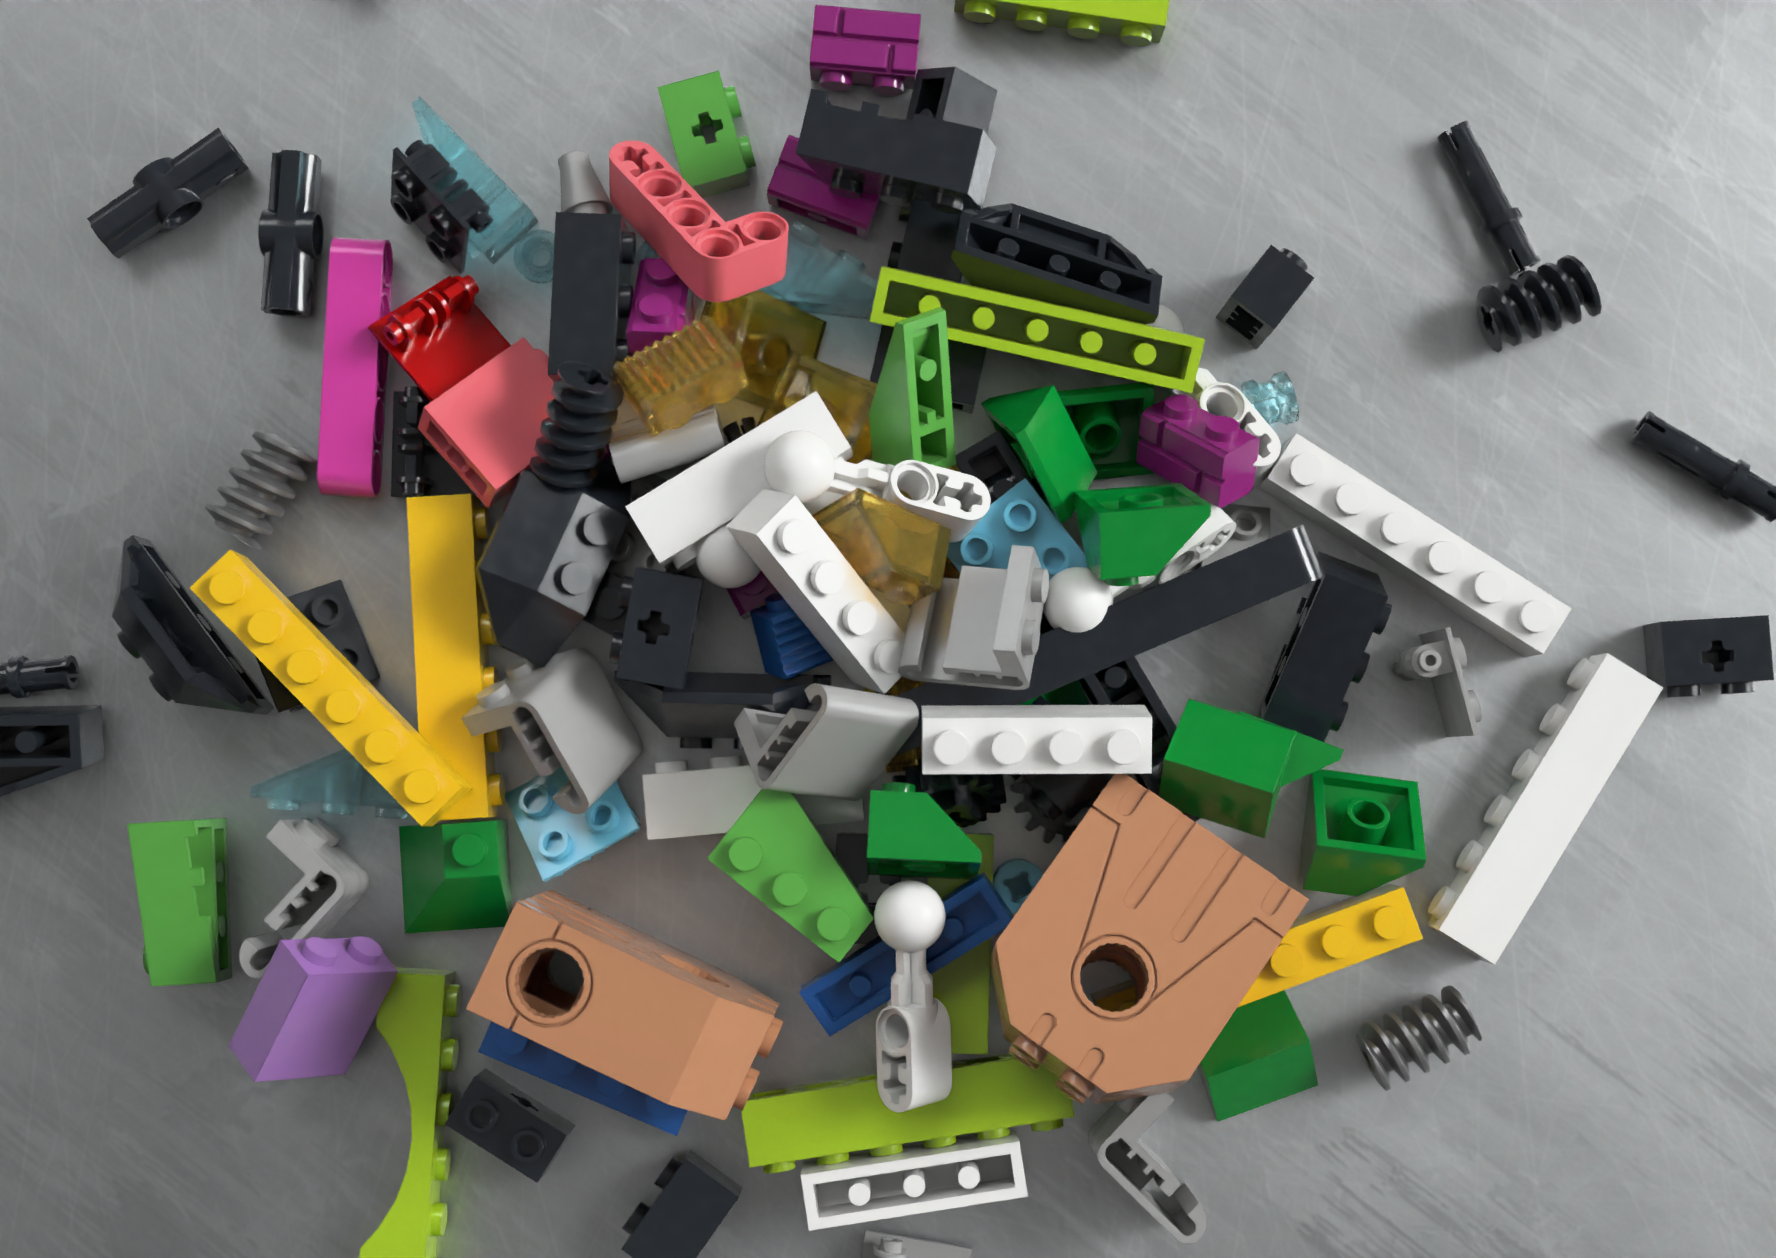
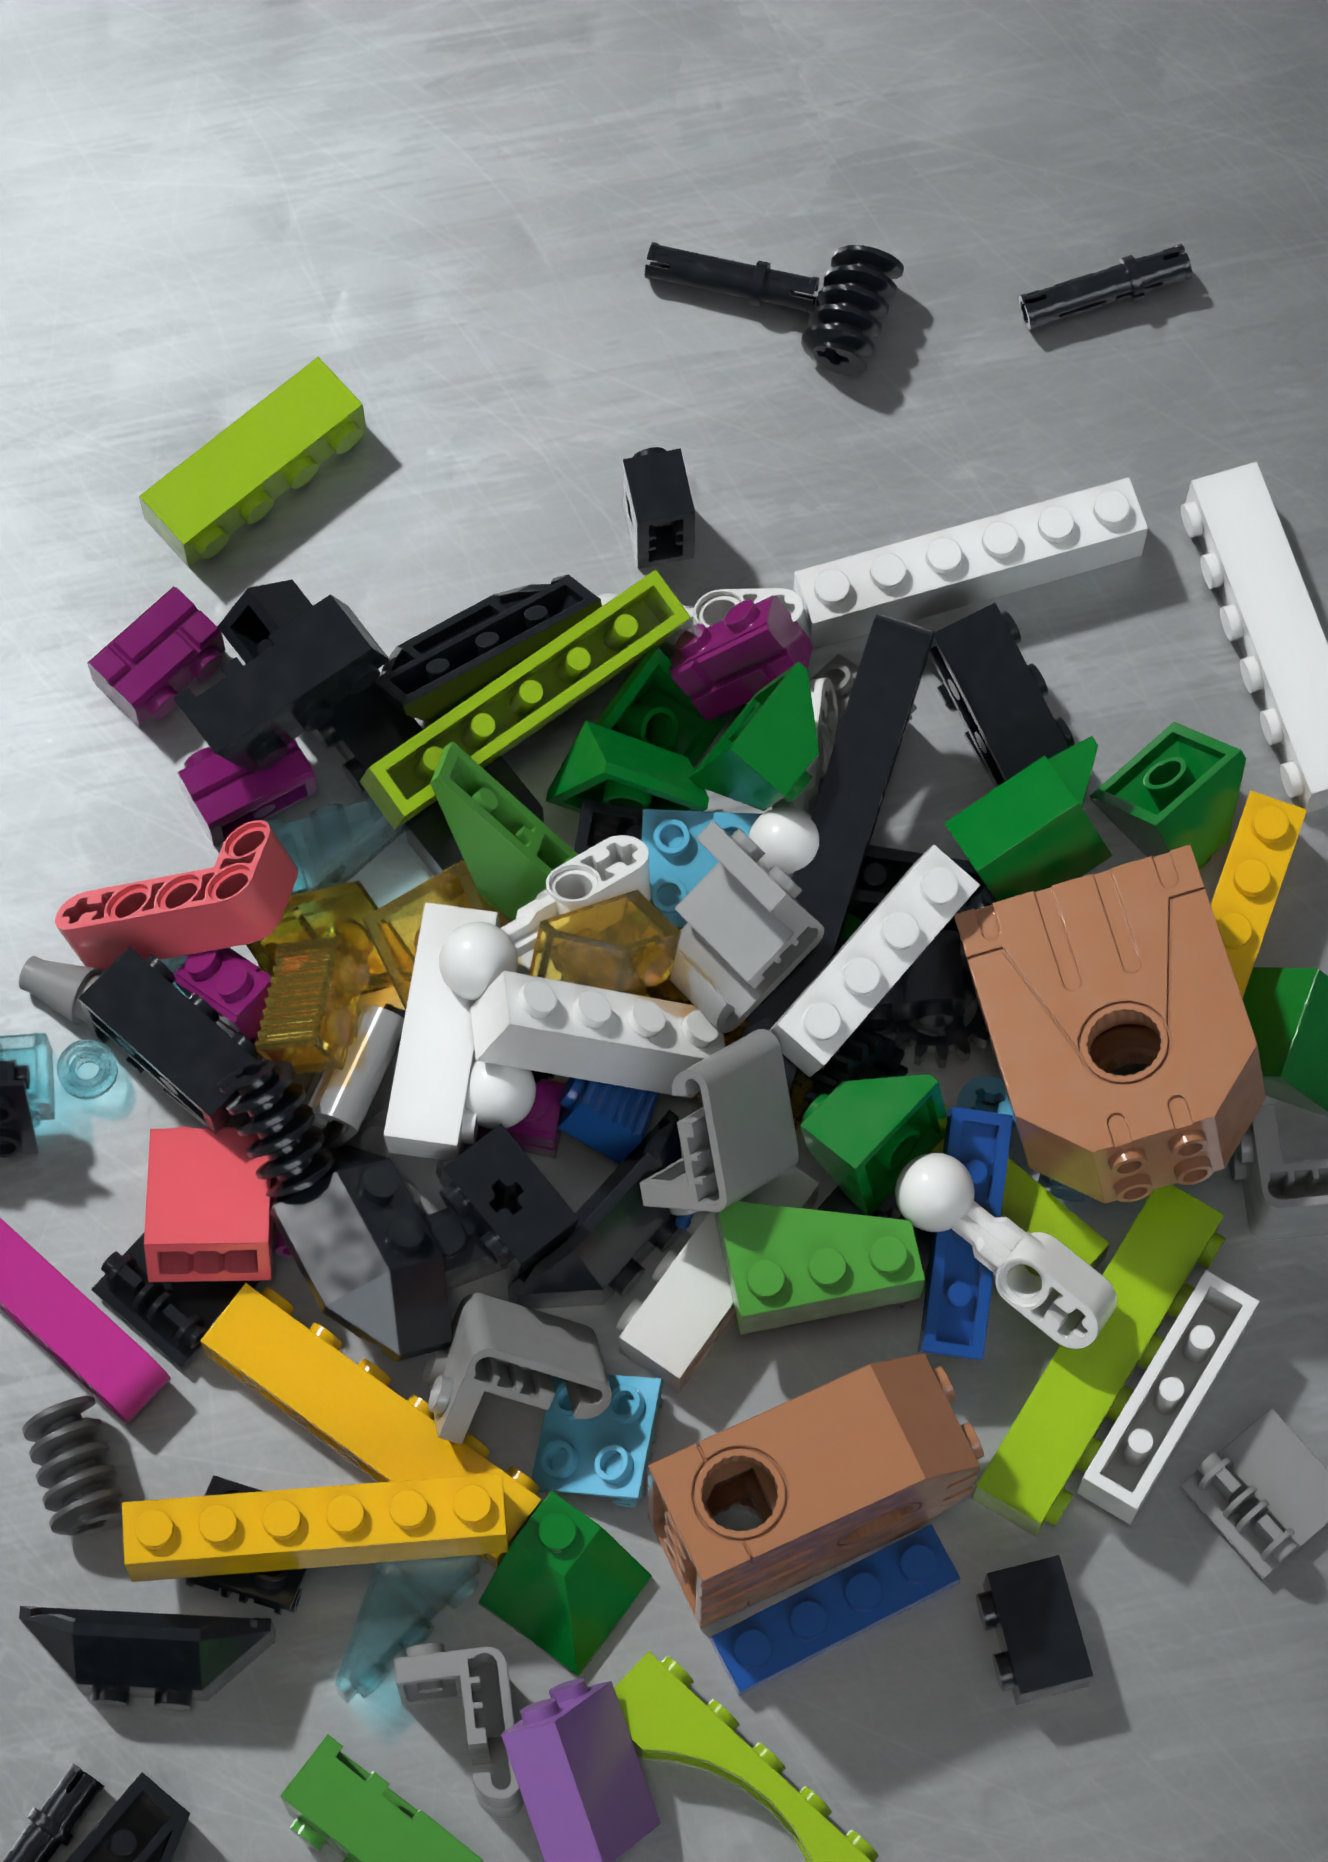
camera: 50 degrees left, 15 degrees down
red hinge [368,275,511,402] -> none
black brick [445,1068,576,1183] -> none
bright green brick [657,70,756,198] -> none
clear light blue wheel [1241,371,1299,426] -> none
light grey hinge [1392,627,1482,737] -> none
black brick [1643,615,1774,698] -> none

